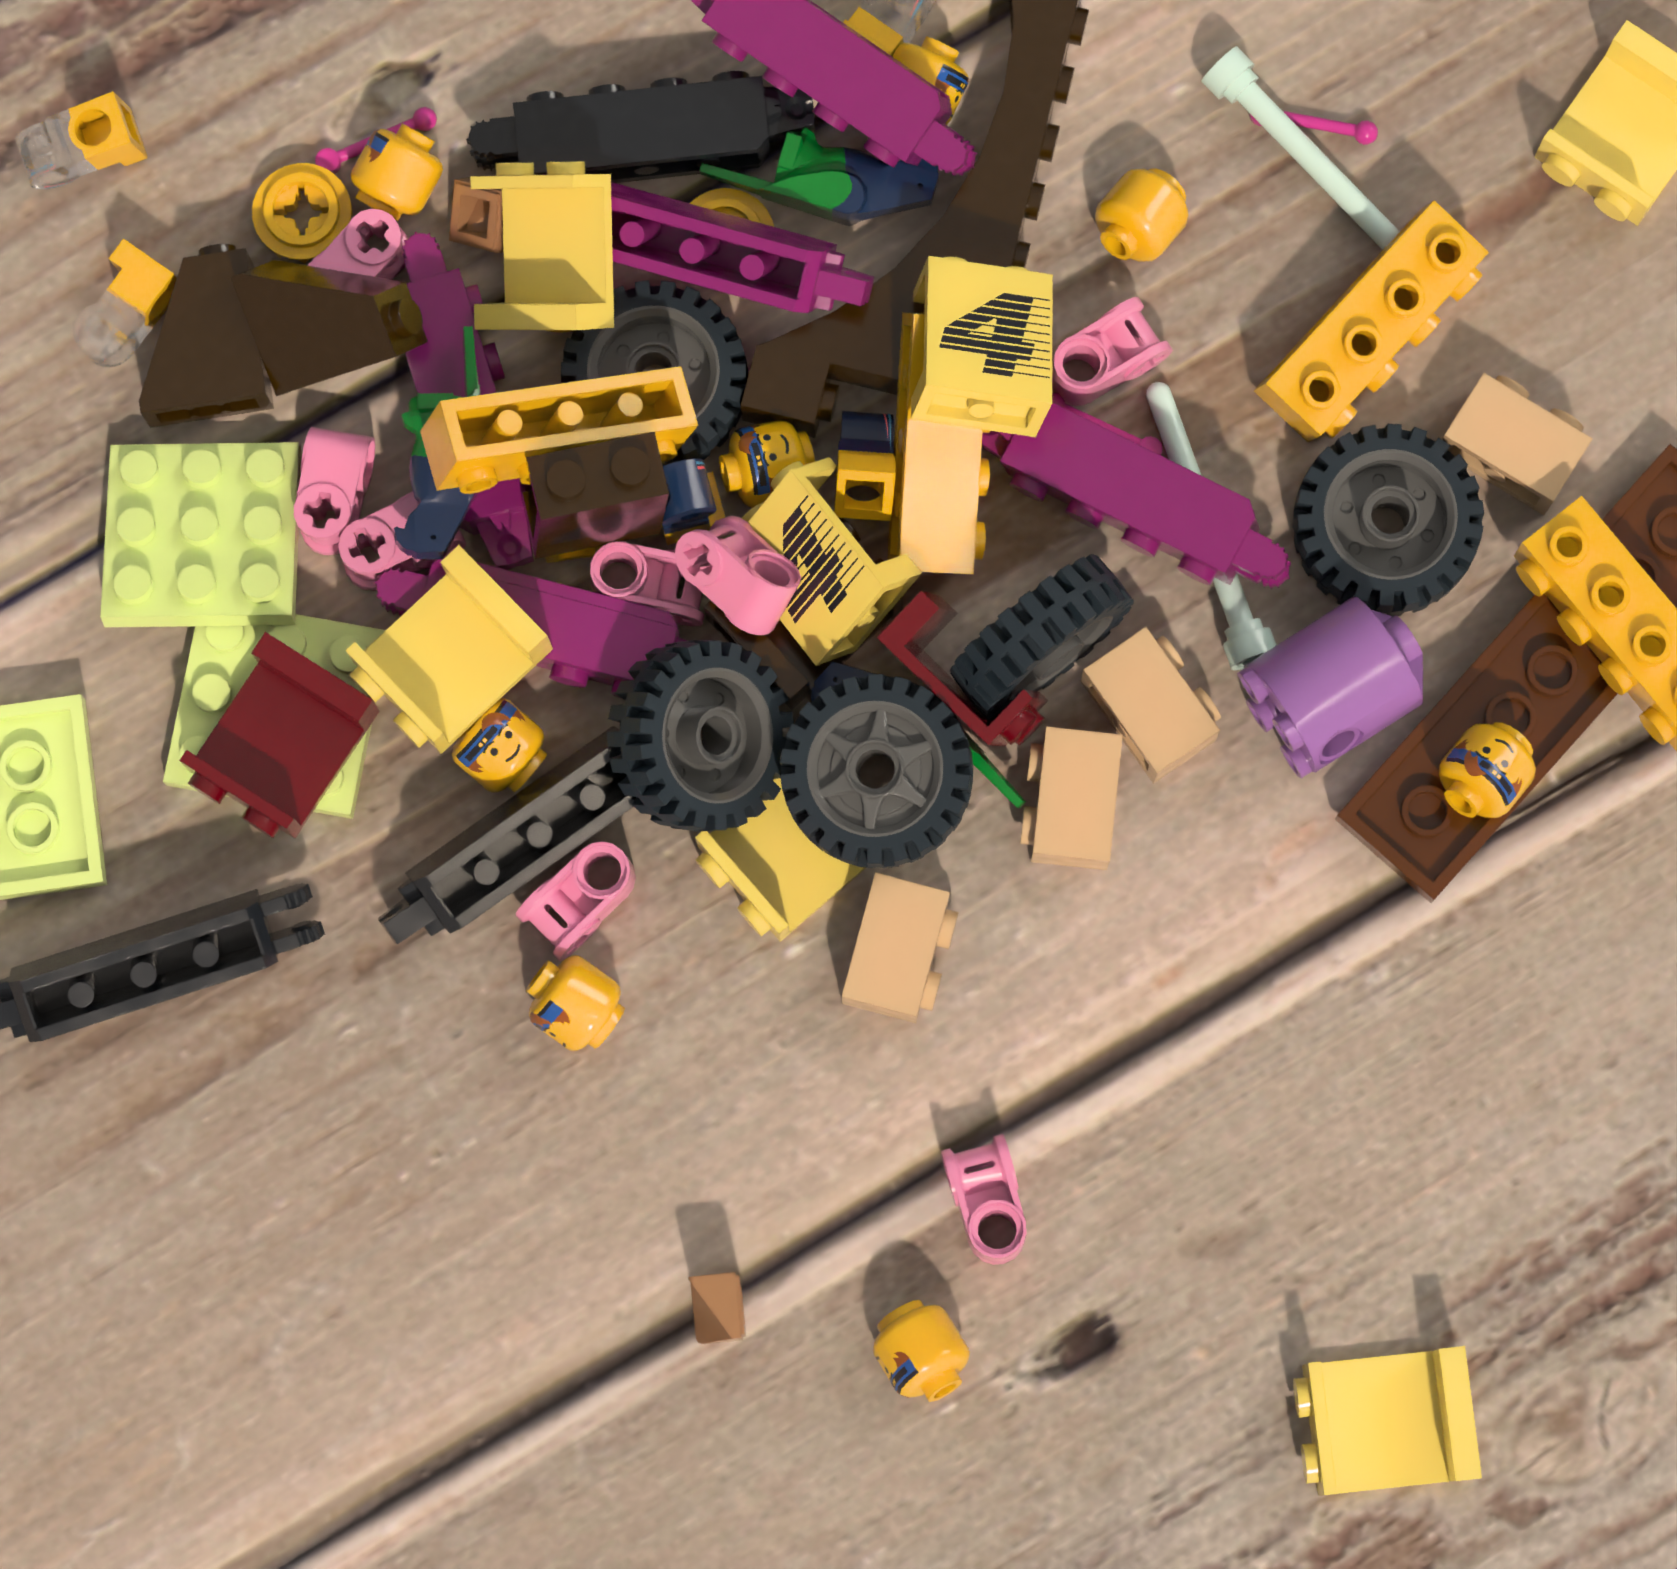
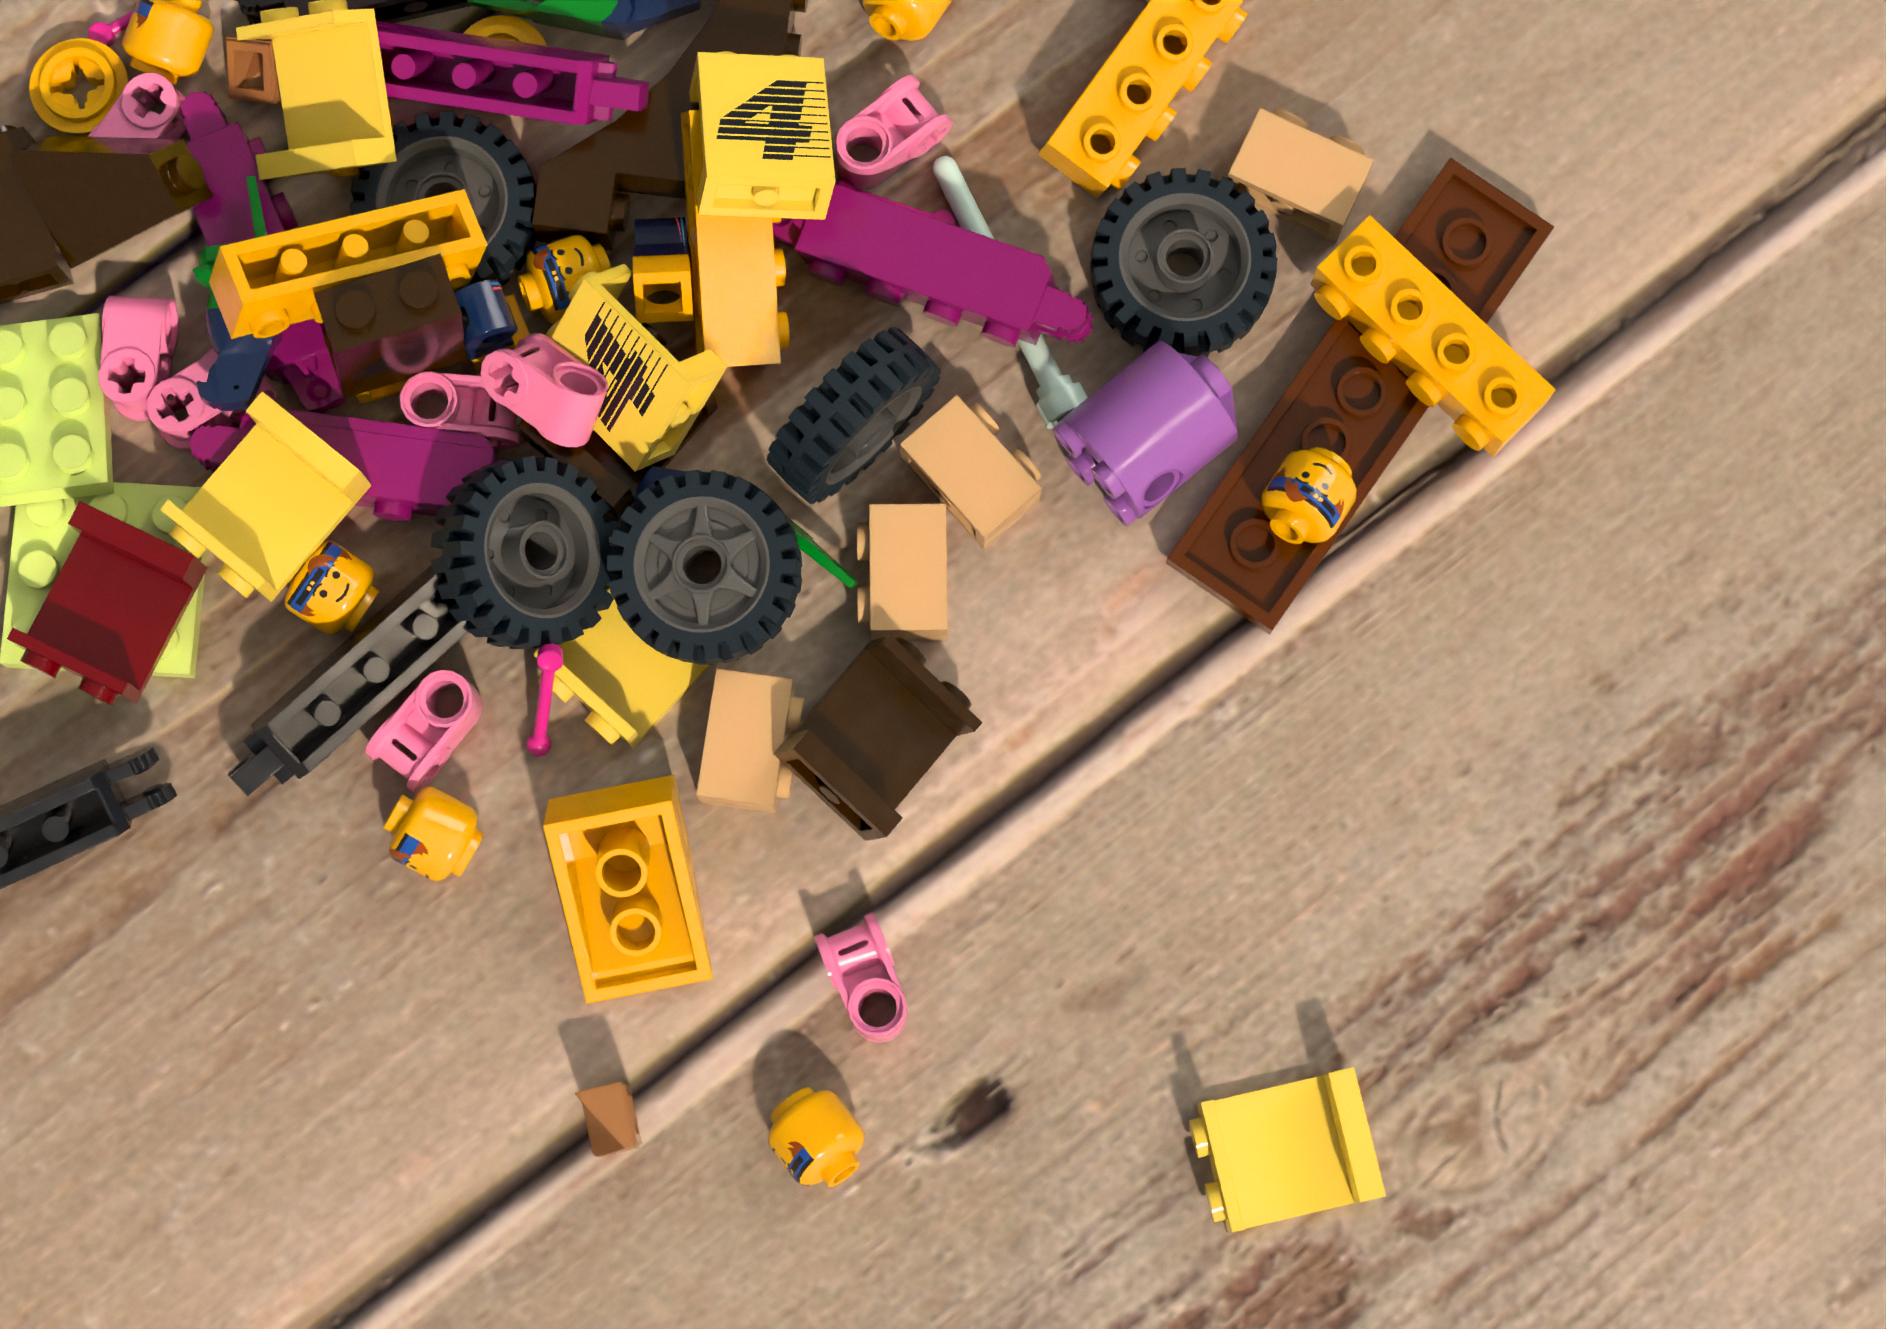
camera: 10 degrees left, 0 degrees up
dark red panel [877,591,1048,746] -> none
none -> dark pink hinge [526,644,564,757]
none -> yellow slope [543,775,713,1004]
none -> dark brown panel [773,635,983,841]

